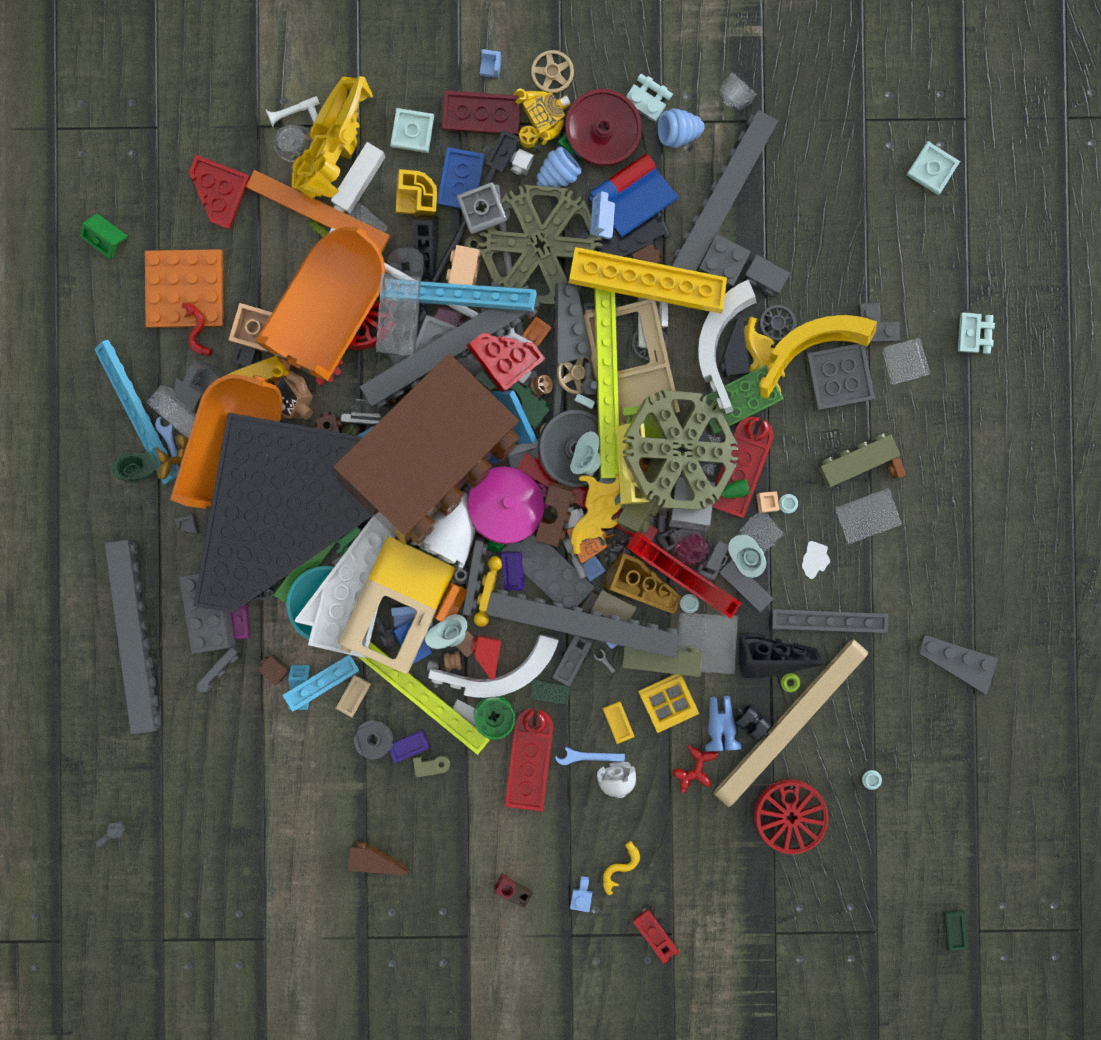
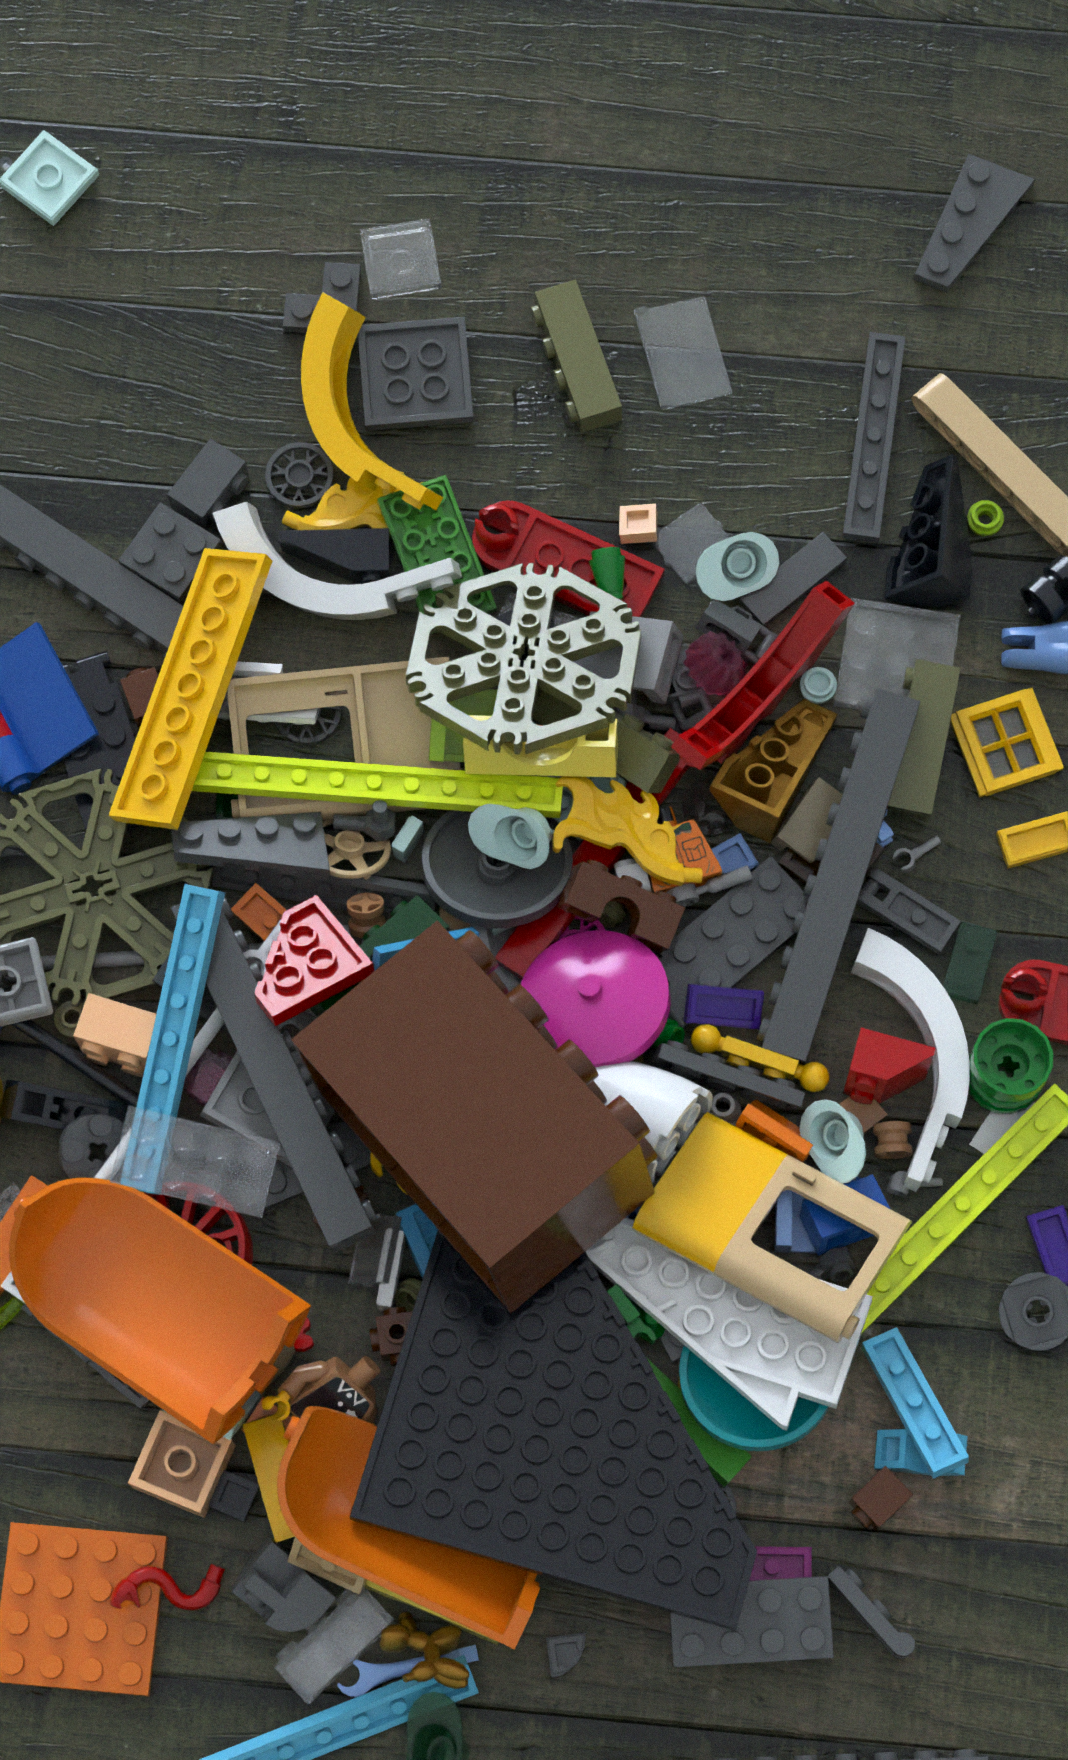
camera: 80 degrees left, 15 degrees down
tan tile [335,675,371,718] -> none
light blue panel [590,191,615,239] -> none
light aqua plate [779,494,798,513] -> none
white sticker [802,541,830,579] -> none
dark orange plate [887,457,906,479] -> none
light aqua plate [958,313,995,354] -> none

